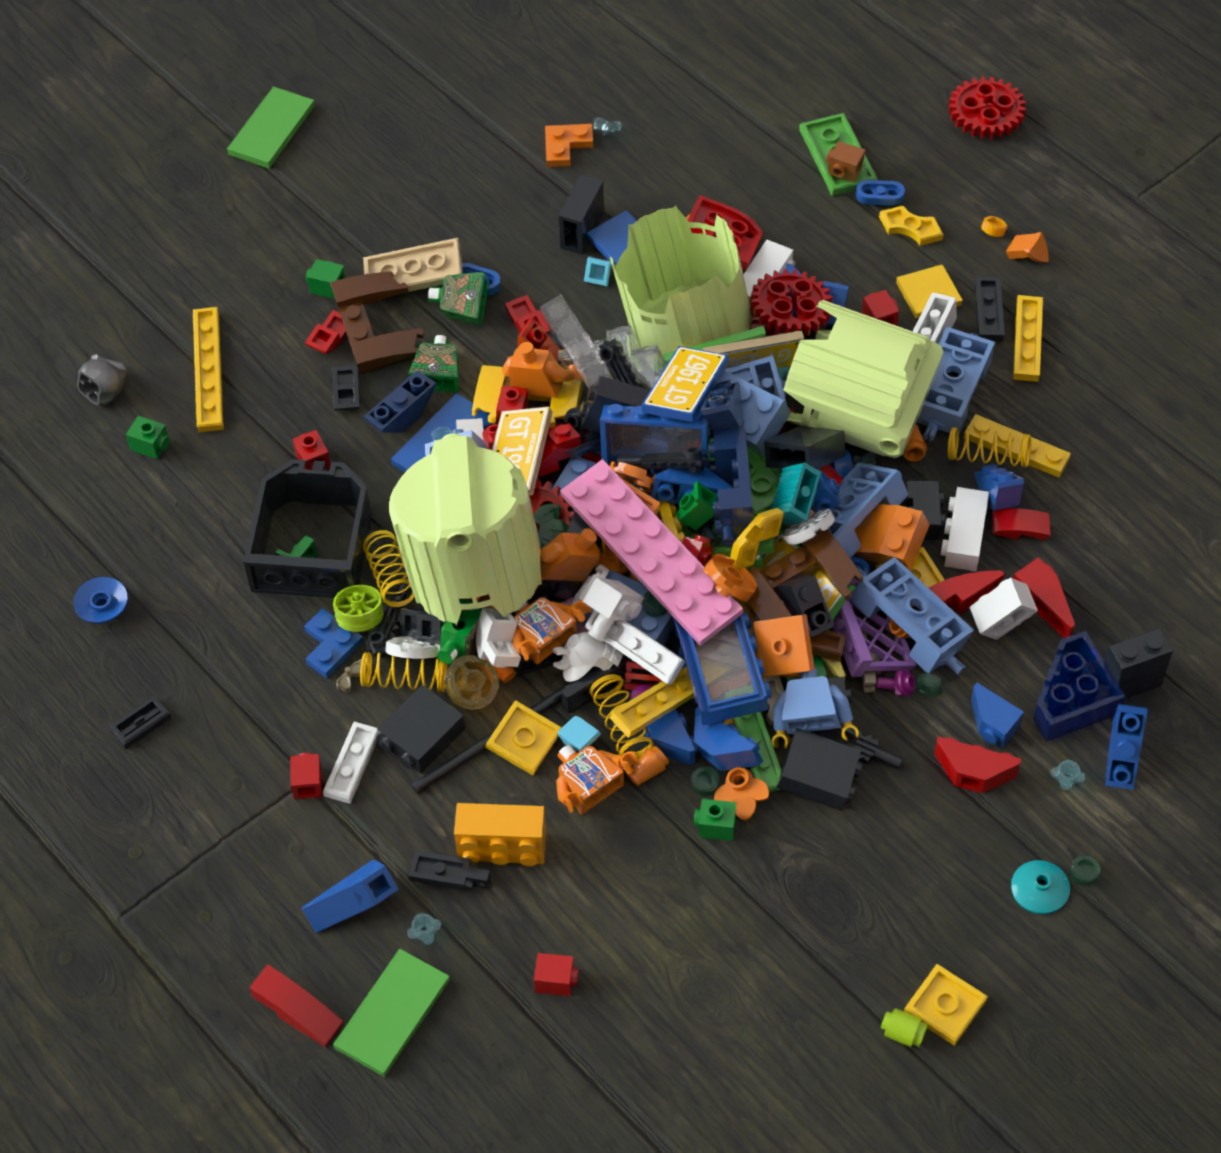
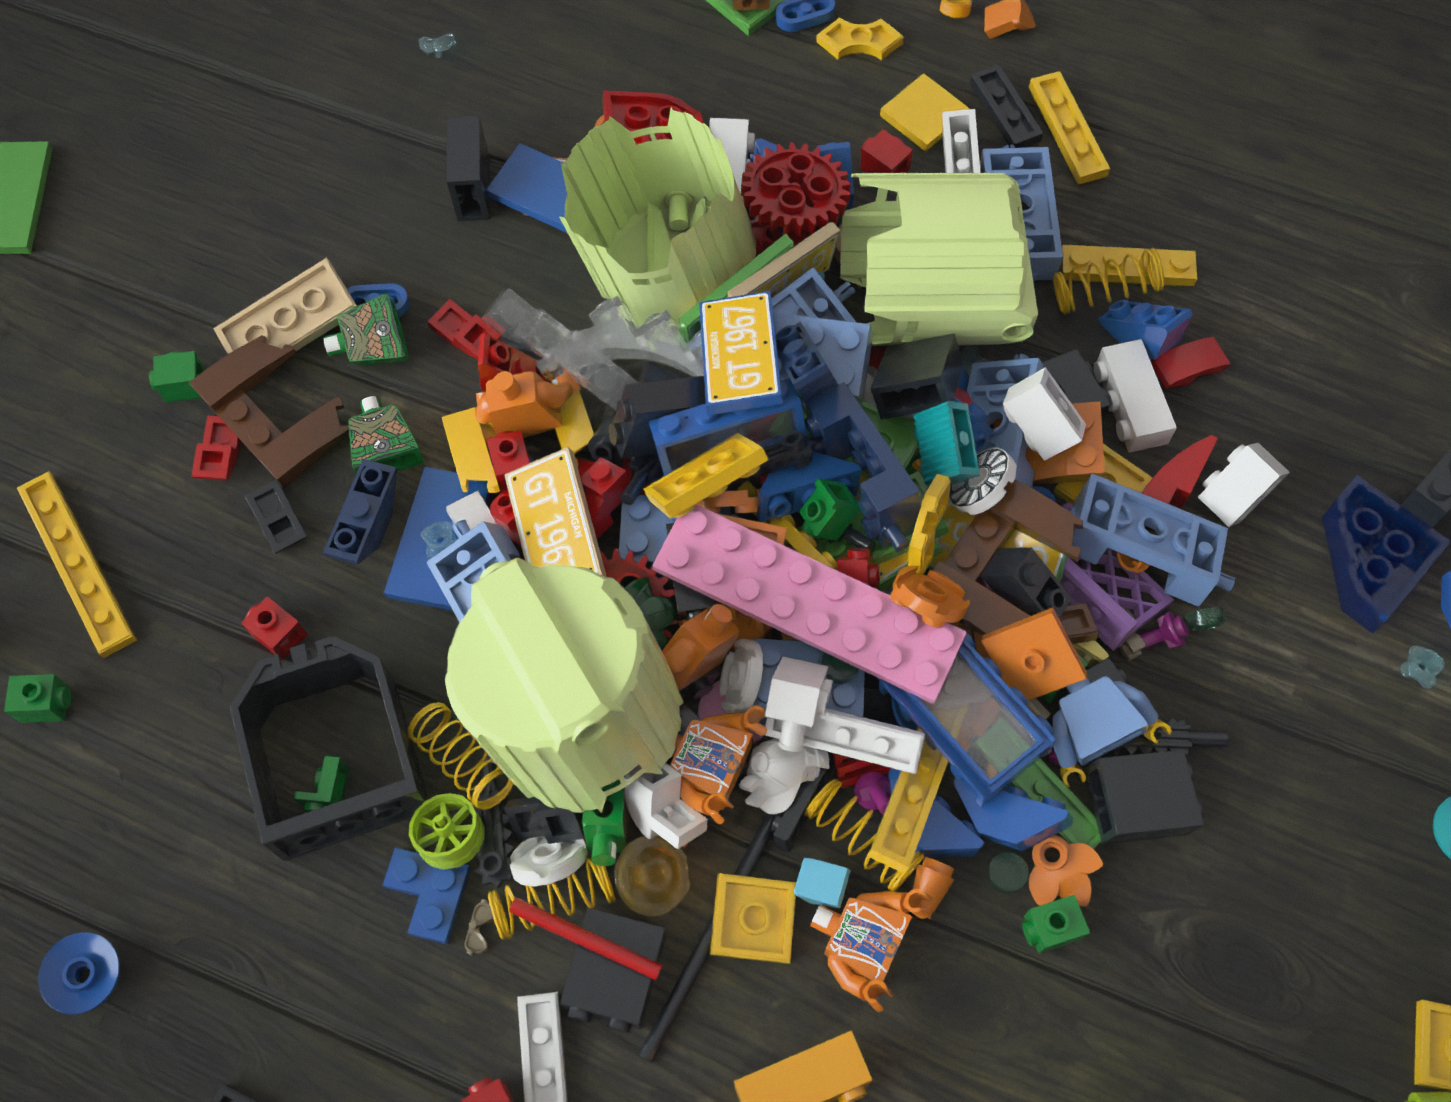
camera: 25 degrees left, 10 degrees up
orange plate [545,124,593,167] -> none
medium azure slope [584,257,612,286] -> none
black piece [599,338,642,388] -> none
red slope [934,736,1021,794] -> none
blue slope [971,683,1024,749] -> none
red slope [1013,558,1075,642] -> none
none -> red bar [509,897,663,980]
none -> yellow plate [644,433,768,519]
none -> white brick [1003,367,1086,461]

